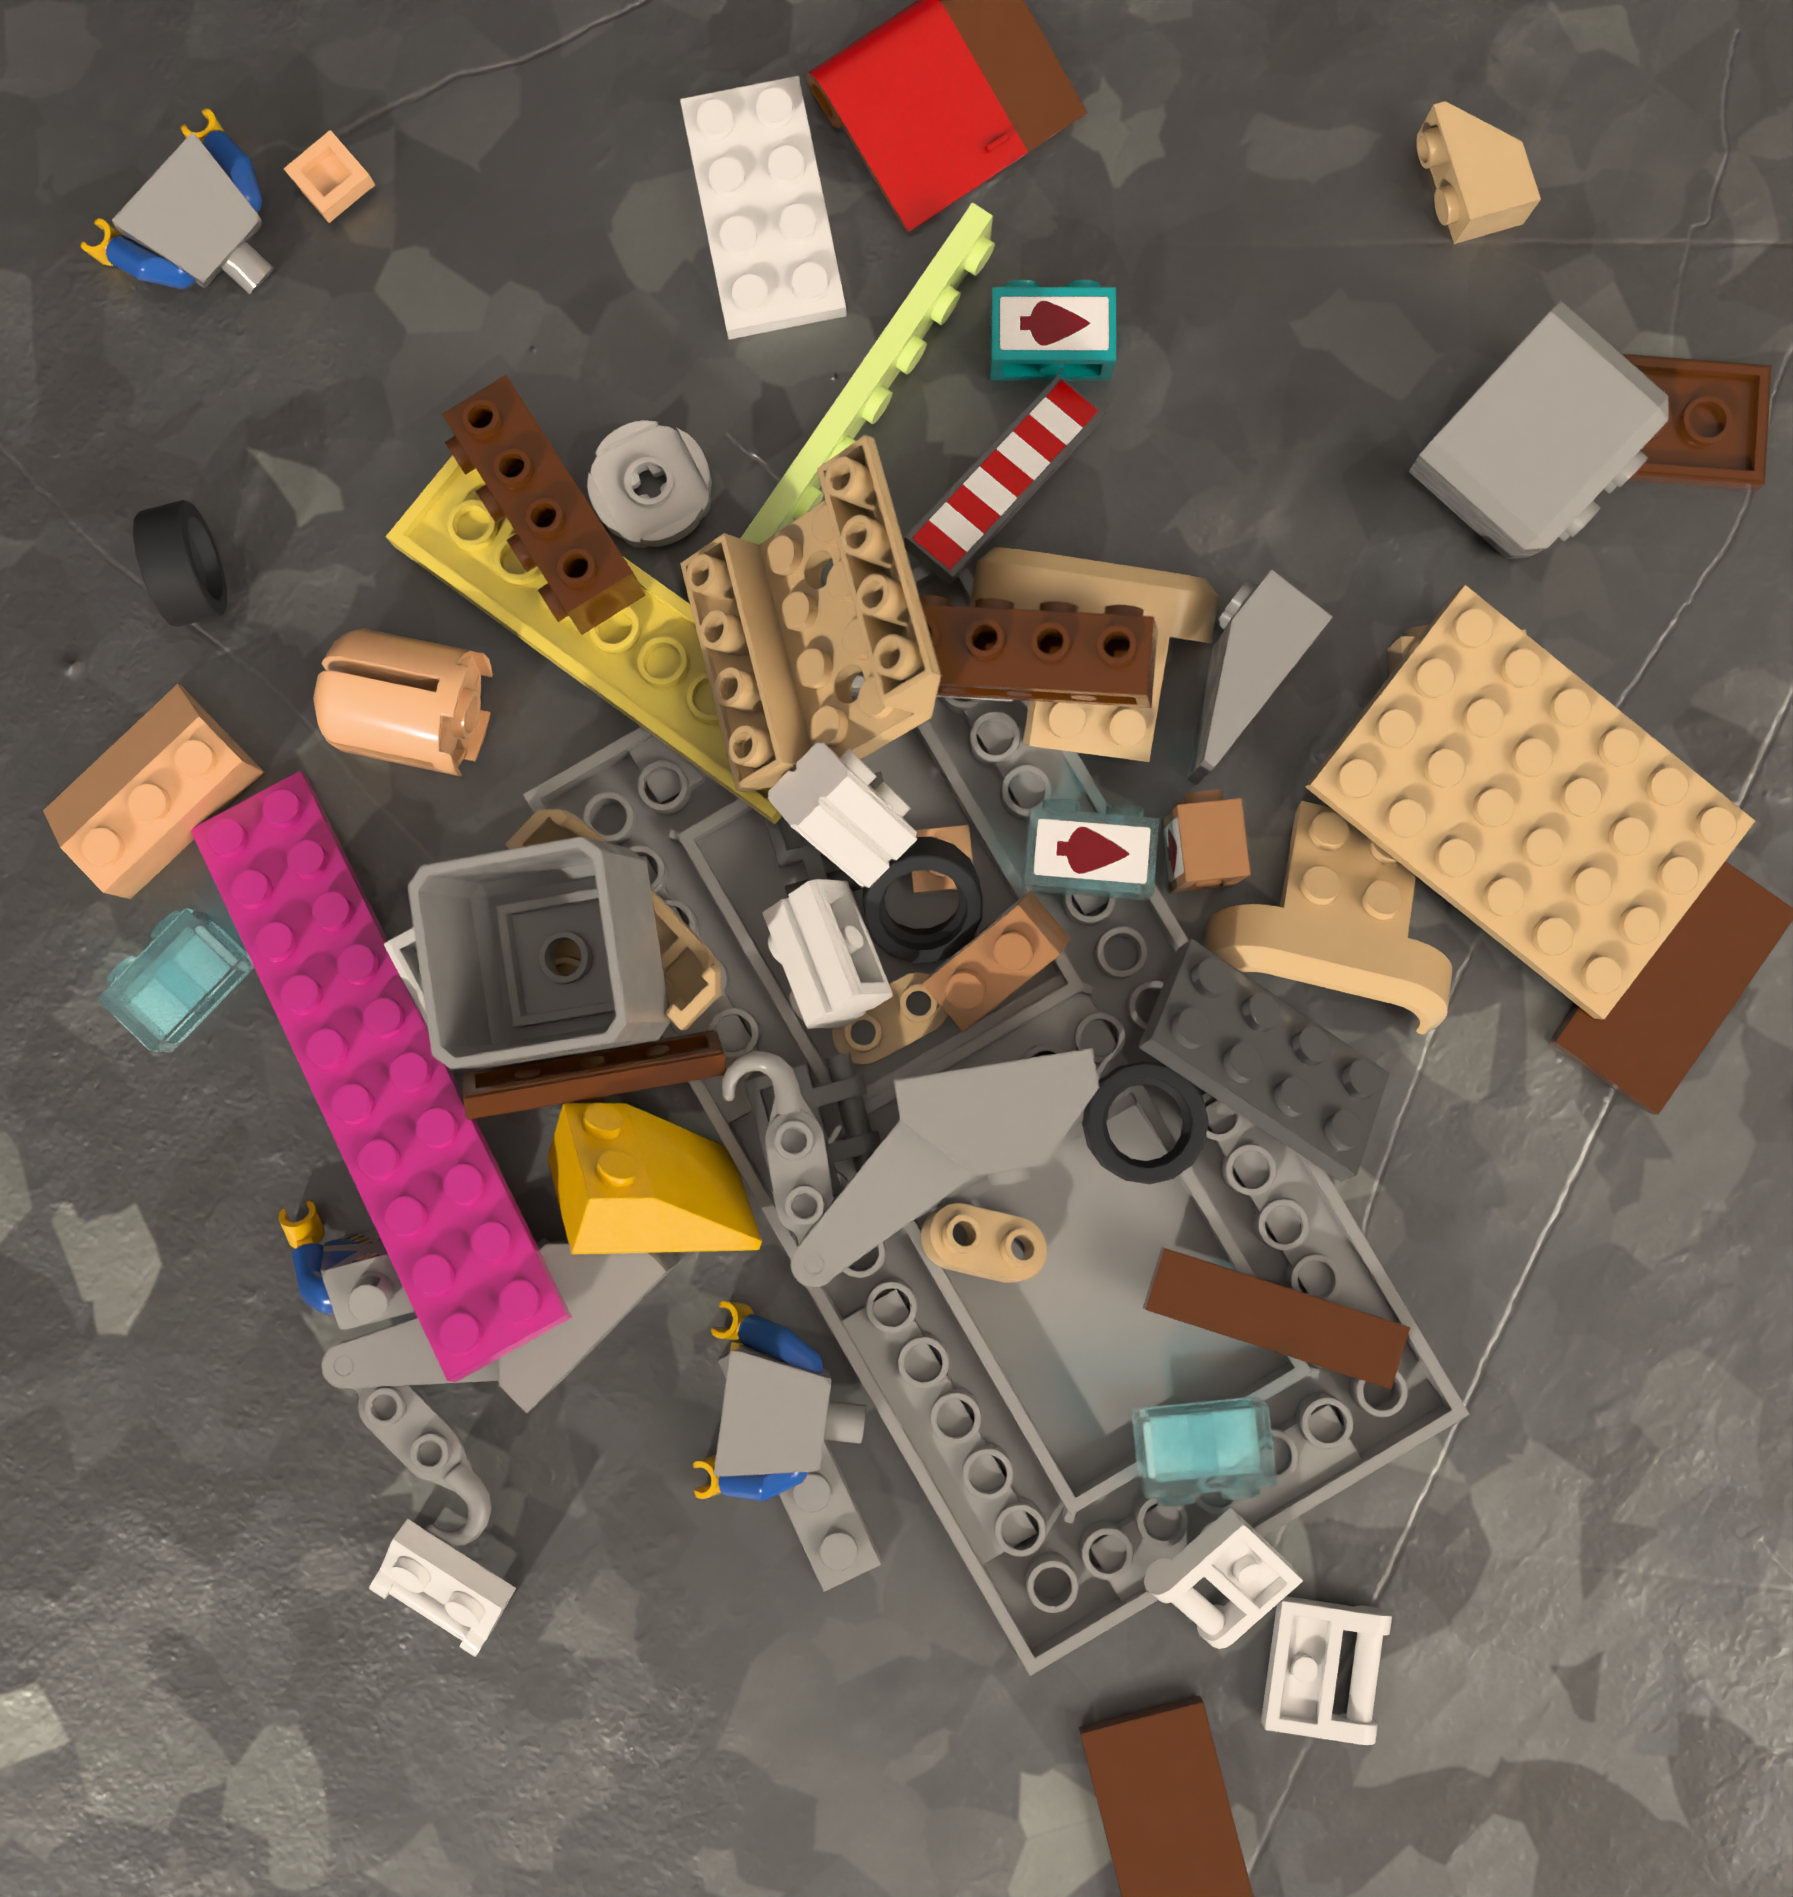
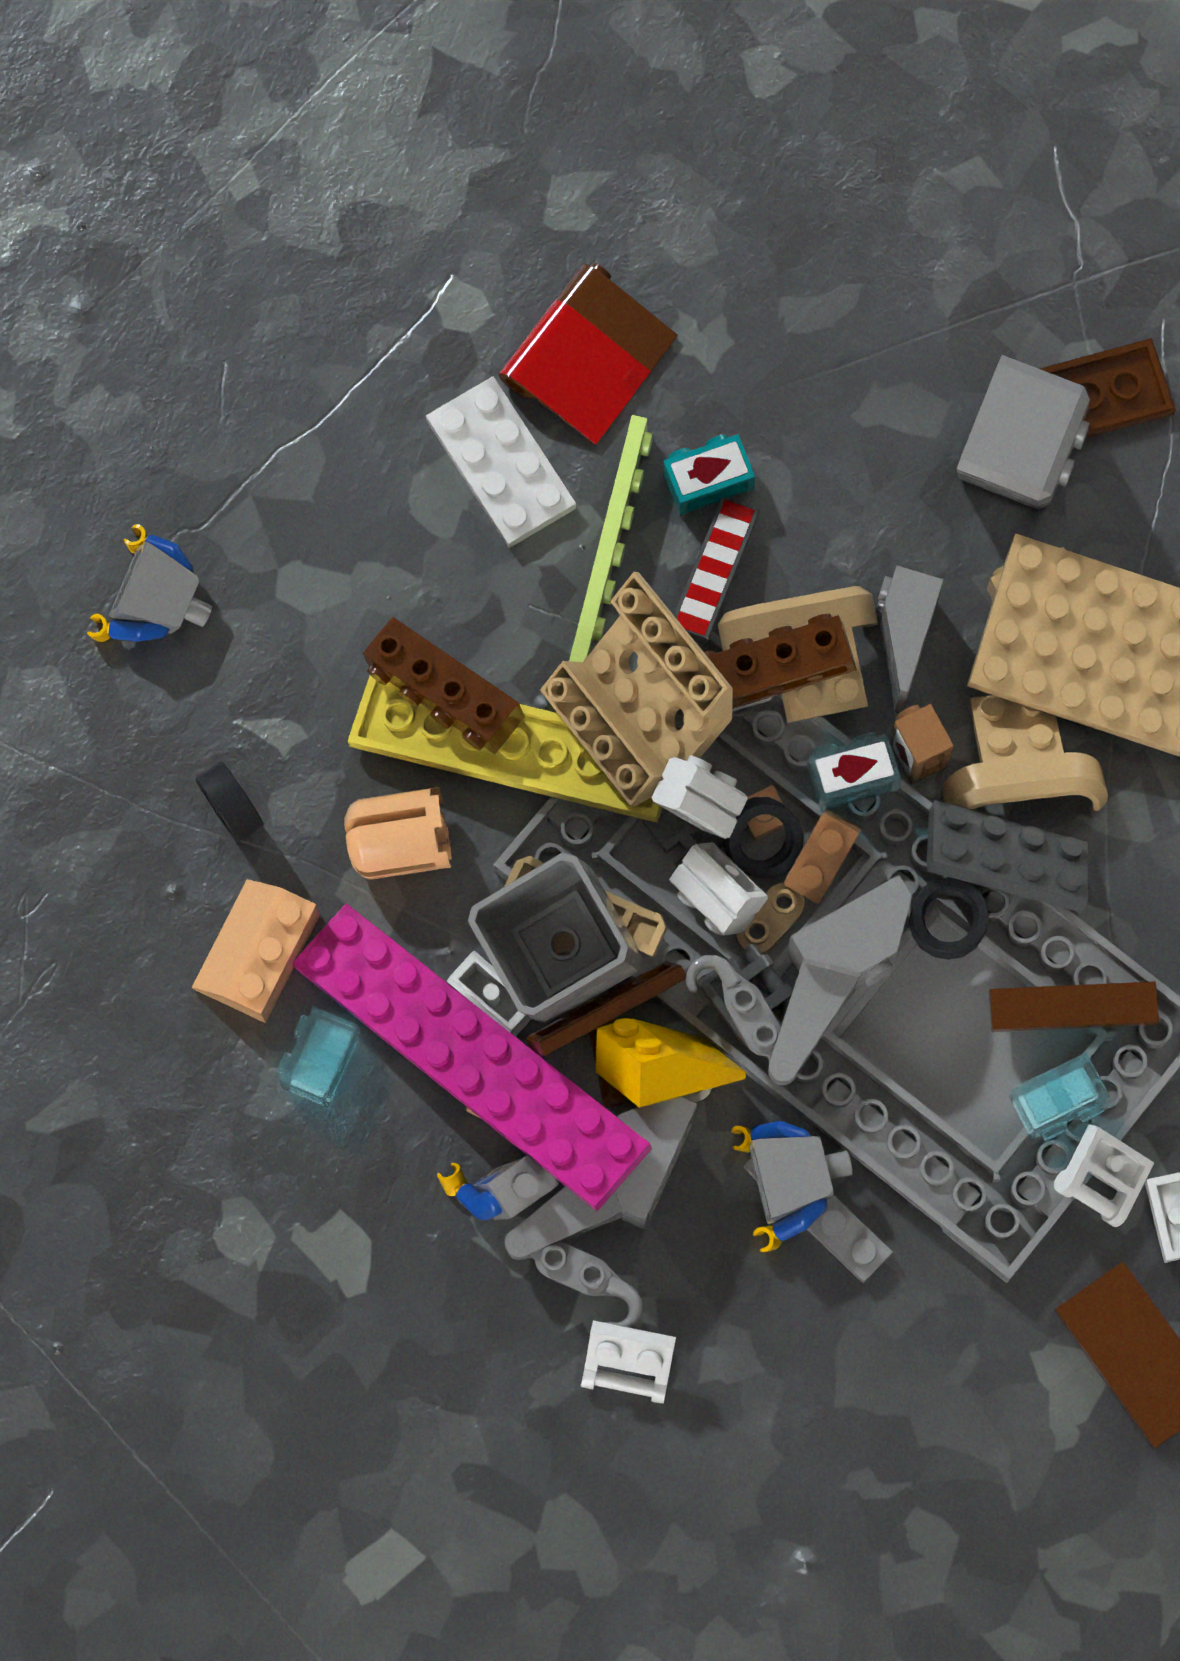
camera: 20 degrees left, 10 degrees down
light nougat plate [284,130,375,223] -> none
white plate [587,420,712,548] -> none
tan plate [921,1203,1047,1283] -> none
tan slope [1416,101,1541,244] -> none

